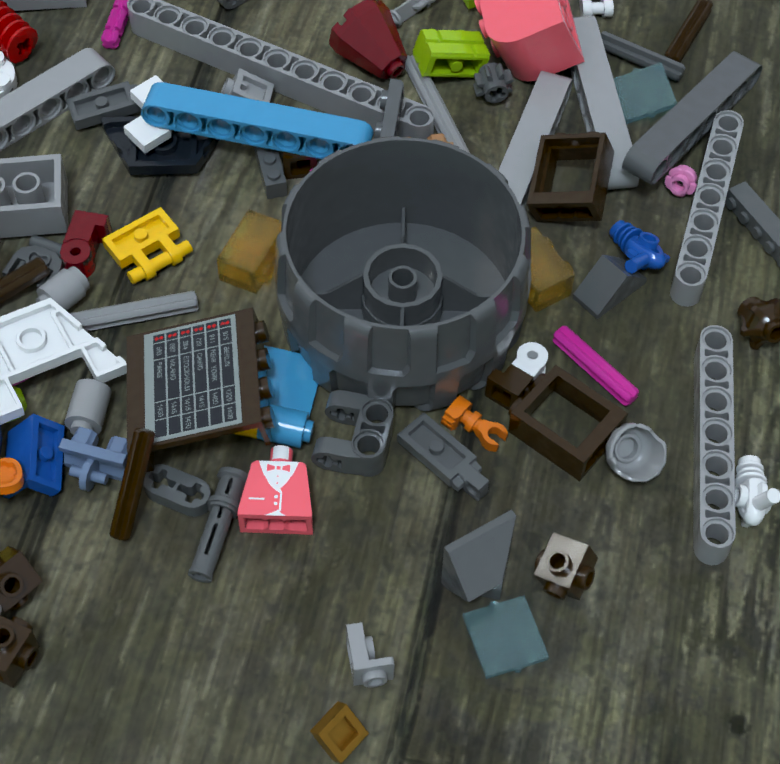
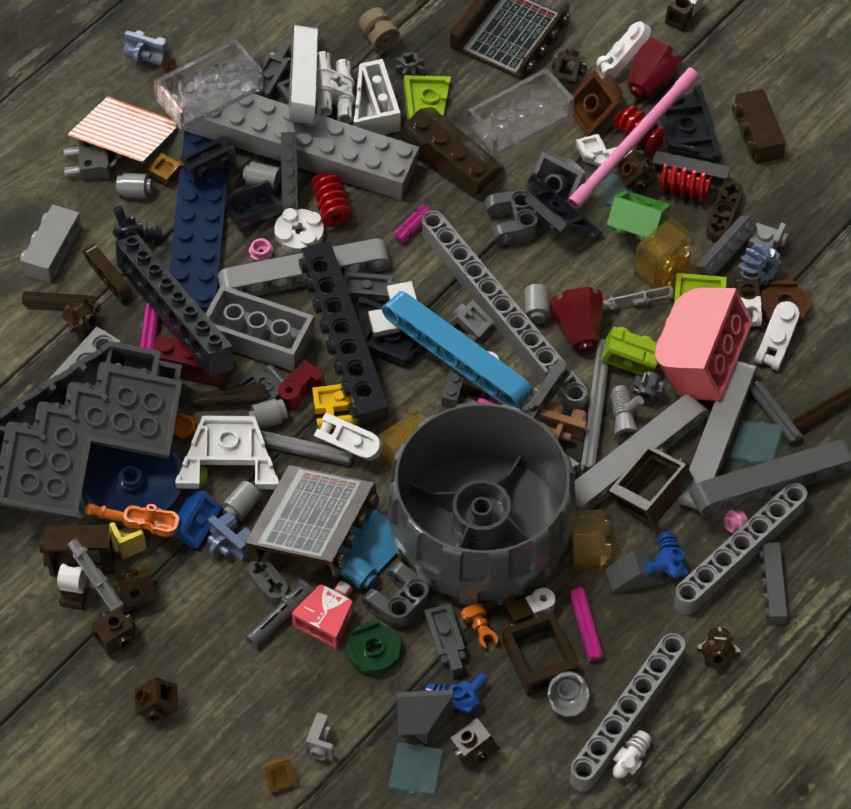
camera: 30 degrees right, 0 degrees up
dark brown axle [109,428,155,541] -> none
none -> dark brown brick [134,677,178,722]
none -> black brick [298,241,389,427]
none -> white plate [314,413,383,460]
none -> dark green plate [346,621,401,676]
none -> blue piece [425,673,488,714]
none -> light grey brick [524,284,550,324]
none -> light grey piece [610,385,644,443]

